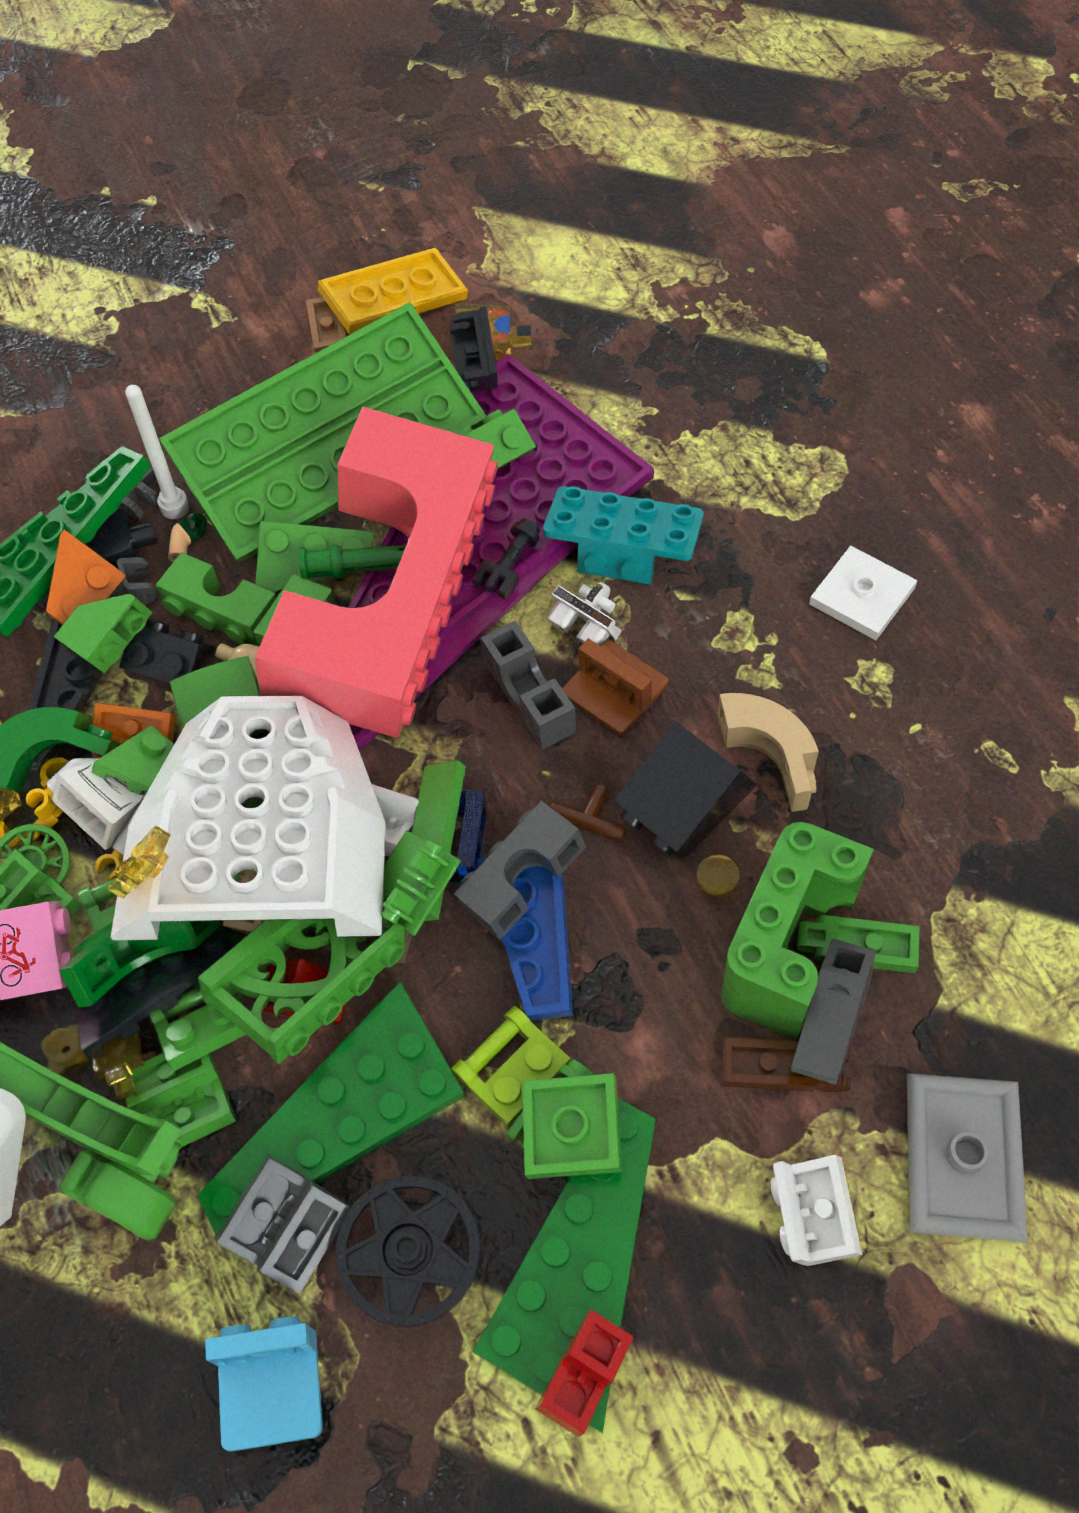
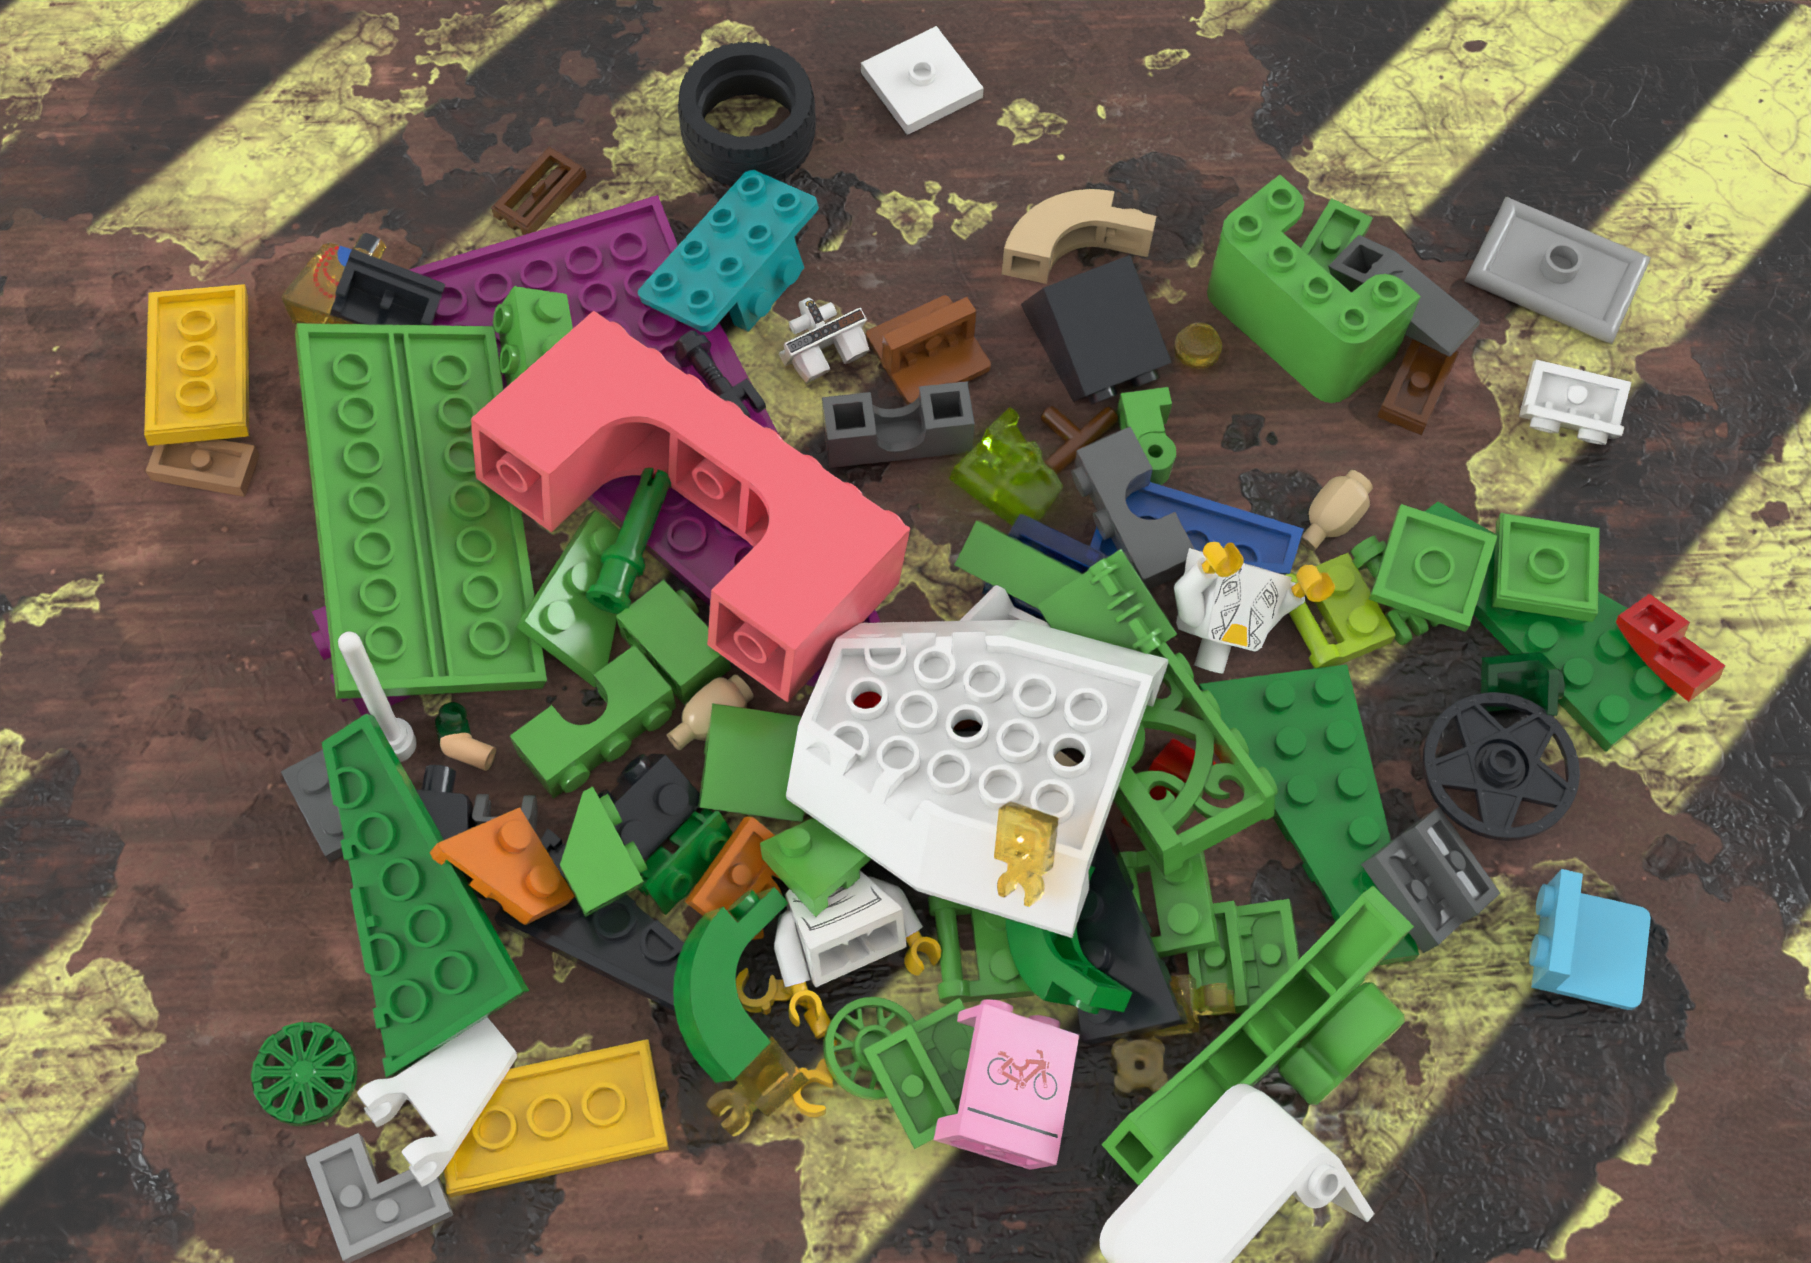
camera: 75 degrees left, 5 degrees up
none -> reddish brown tile [491,146,587,235]
none -> green hinge [637,808,733,915]
none -> black tyre [678,42,816,187]
none -> clear neon green slope [949,407,1063,536]
none -> bright green leg [1117,387,1176,485]
none -> white torso [1174,542,1335,674]
none -> tan plant [1300,470,1373,551]
none -> dark green bracket [1481,652,1565,716]
none -> bright green plate [1492,513,1599,622]

